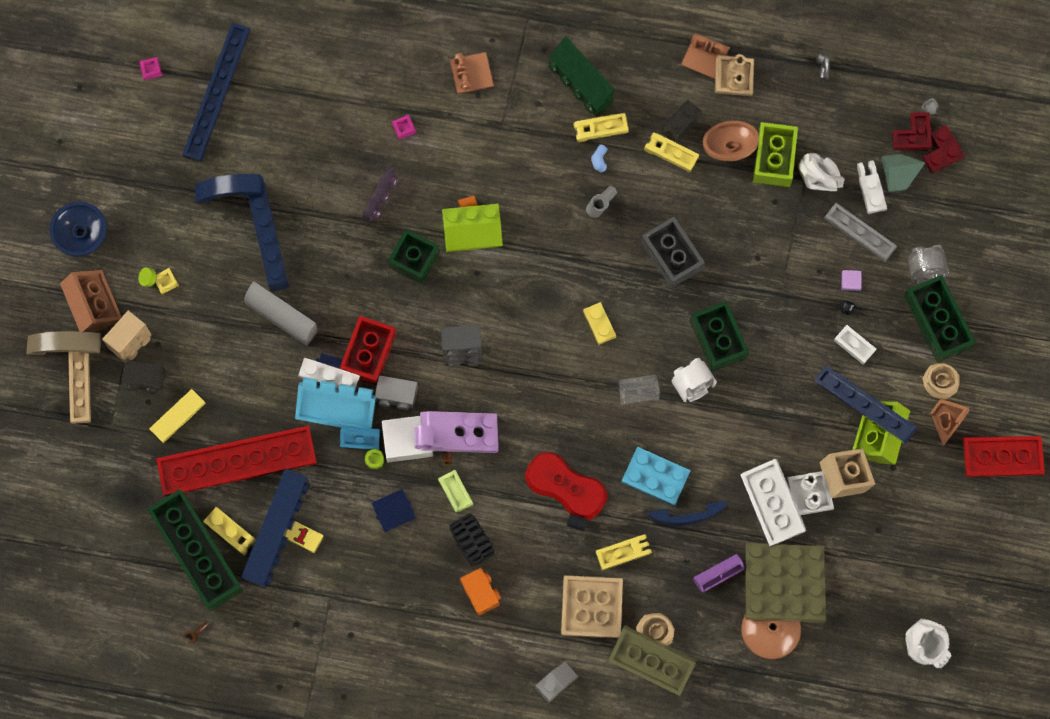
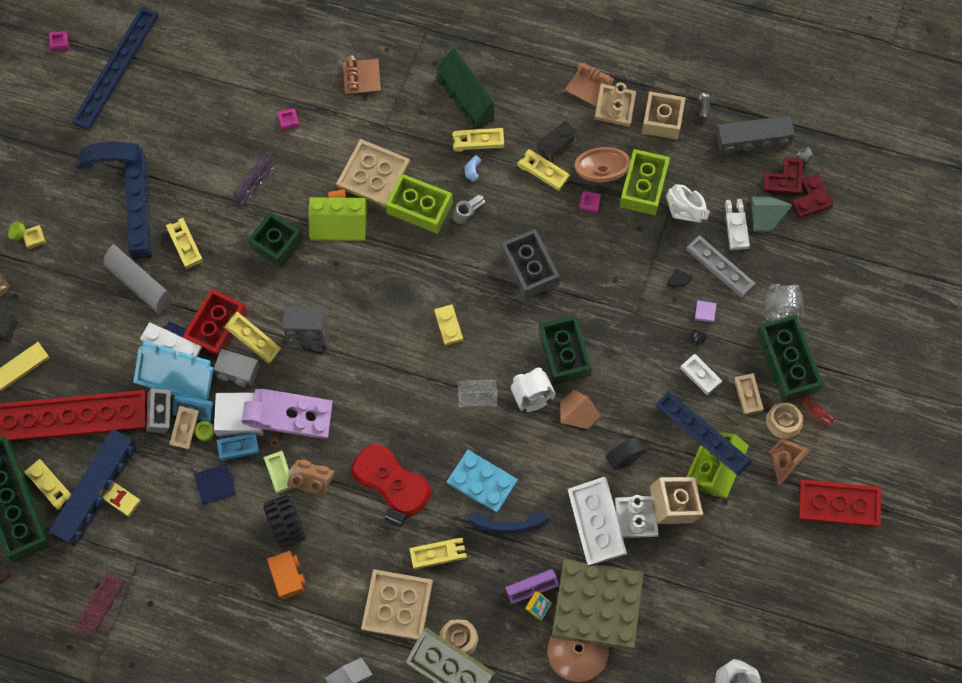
camera: 10 degrees right, 5 degrees down
none -> clear pink tile [75,572,126,636]
none -> light grey brick [146,389,171,433]
none -> light yellow plate [166,218,203,269]
none -> tan plate [170,406,199,449]
none -> dark azure plate [217,433,259,461]
none -> light yellow tile [224,312,281,363]
none -> medium nougat bracket [287,460,335,497]
none -> tan plate [336,139,410,207]
none -> lime brick [386,174,453,234]
none -> tile [525,591,552,620]
none -> nougat slope [560,390,601,430]
none -> dark pink tile [579,191,601,214]
none -> black tyre [606,437,645,470]
none -> tan brick [642,91,686,140]
none -> black tile [667,268,693,288]
none -> dark grey brick [716,115,795,153]
none -> tan plate [734,373,764,416]
none -> clear red axle [800,395,835,426]

